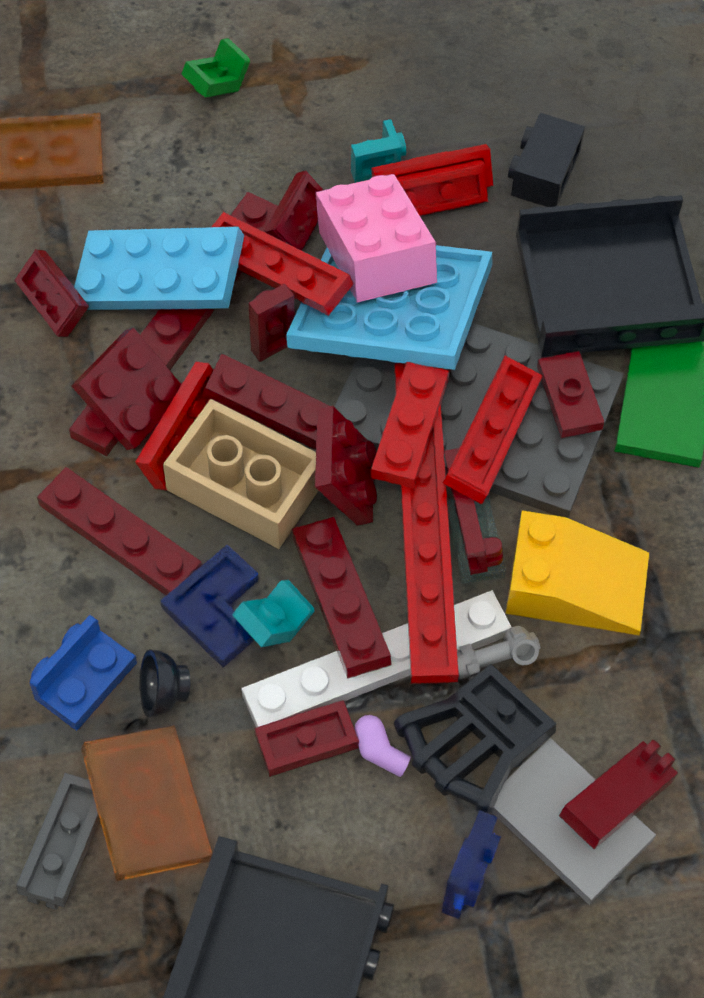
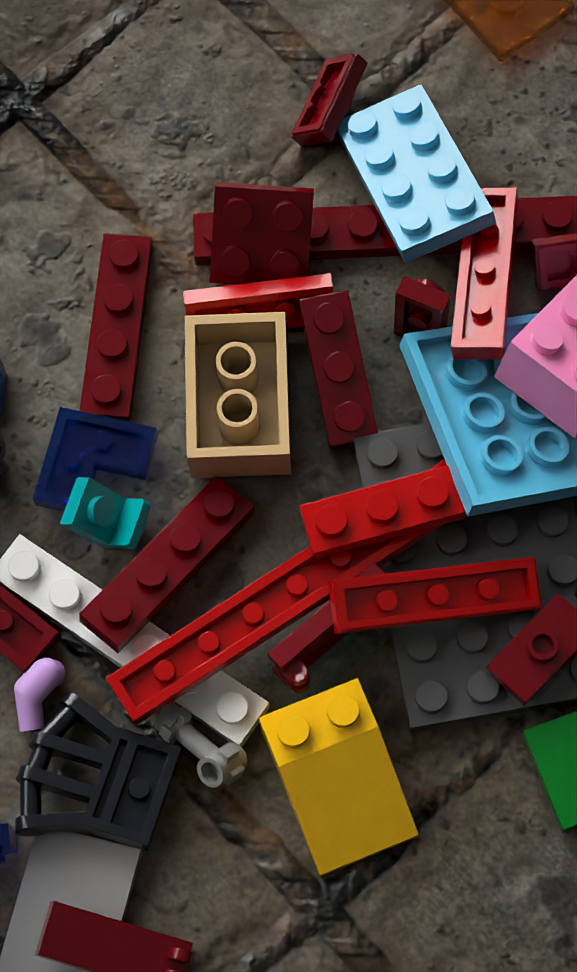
camera: 65 degrees right, 10 degrees up
dark red plate [315,406,377,526] -> none

